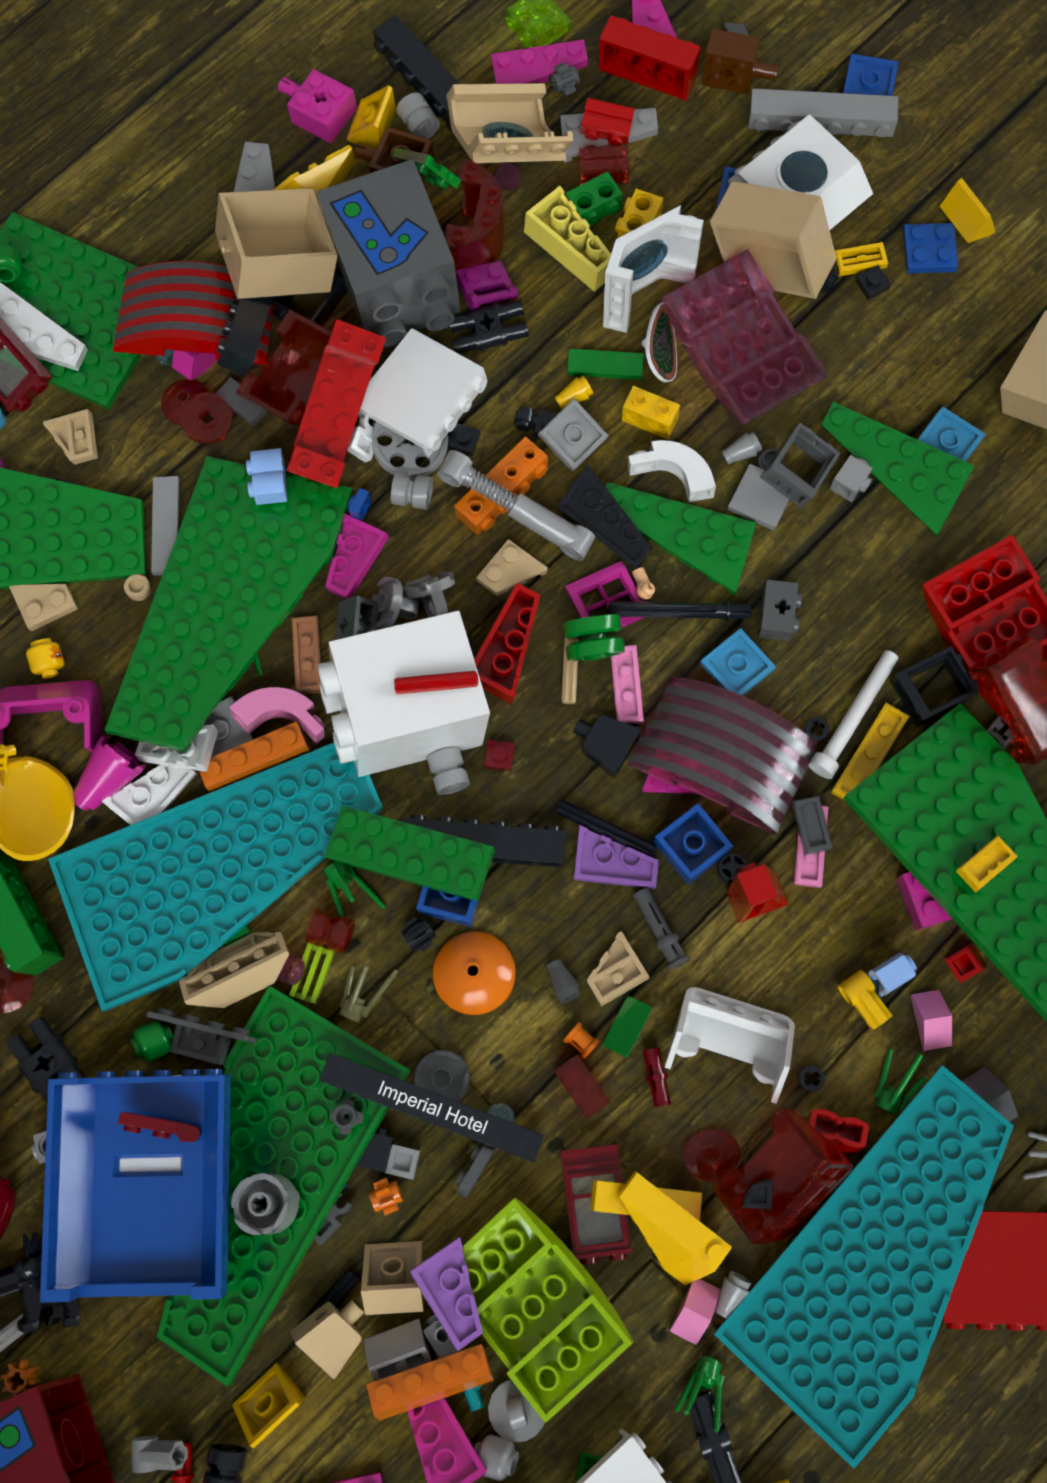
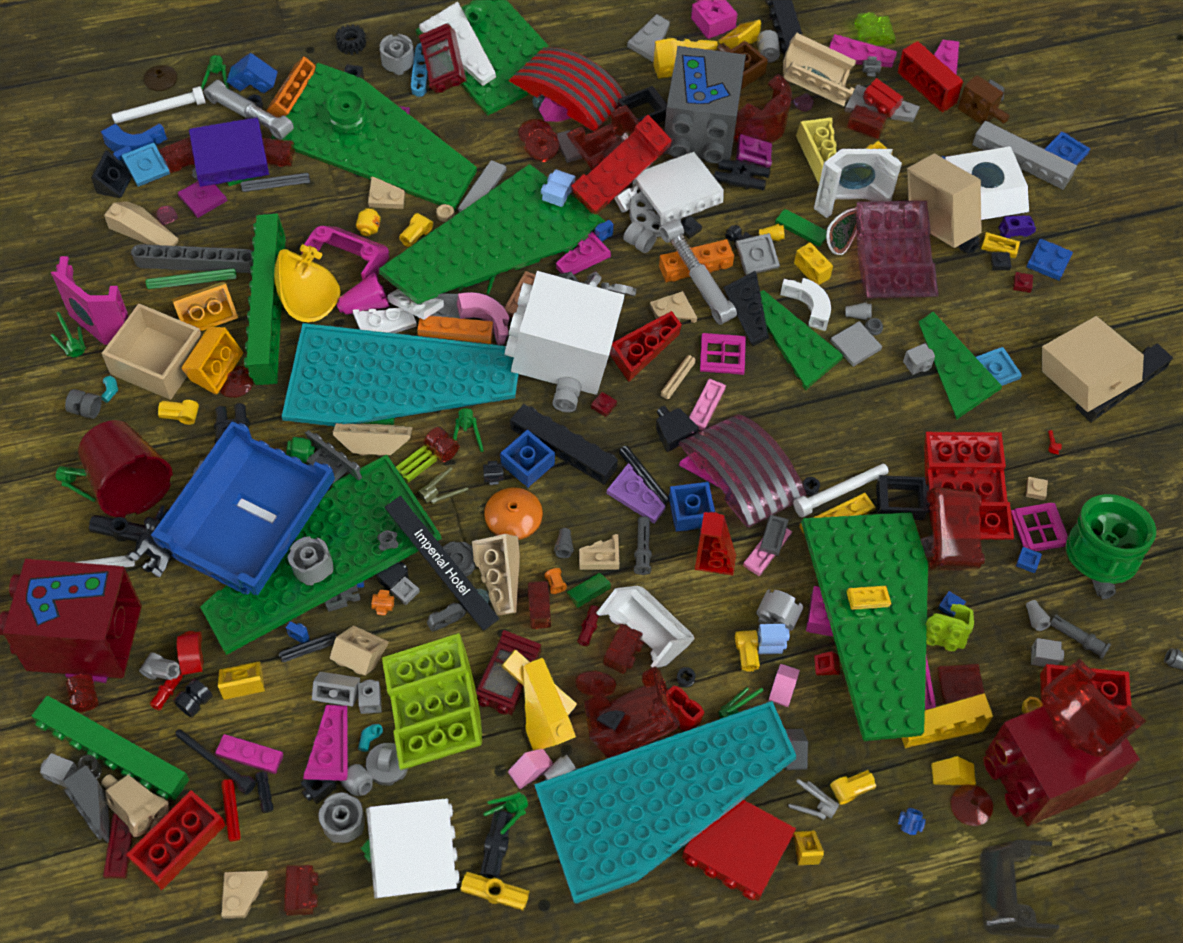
camera: 20 degrees right, 15 degrees down
tan wing [43,409,98,465] -> none
dark red hinge [118,1111,201,1143] -> none
tan container [215,188,337,299] -> none
black brick [216,293,274,377] -> none
clear pink tile [277,955,305,985] -> none
tan torso [290,1299,364,1379] -> none
green plate [324,806,495,902] -> none
orange brick [366,1344,494,1421] -> none
green wing [392,148,461,190] -> none
red axle [394,671,478,695] -> none
medium lavender wing [409,1237,483,1351] -> none
green wheel [562,614,625,661] -> none
green brick [565,171,622,226] -> none
black axle [608,600,752,621] -> none
light nougat arm [632,567,655,600] -> none
dark azure plate [700,628,776,702] -> none
dark grey brick [758,580,802,641] -> none
dark grey window [760,422,841,508] -> none
yellow slope [940,178,996,243] -> none
none -> red brick [177,631,204,675]
none -> blue plate [286,621,310,643]
none -> yellow piece [399,213,433,247]
none -> tan wedge [472,534,520,616]
none -> clear red brick [603,624,645,674]
none -> light grey brick [756,589,803,631]
none -> dark purple leg [999,216,1036,239]
none -> dark red plate [1013,272,1033,293]

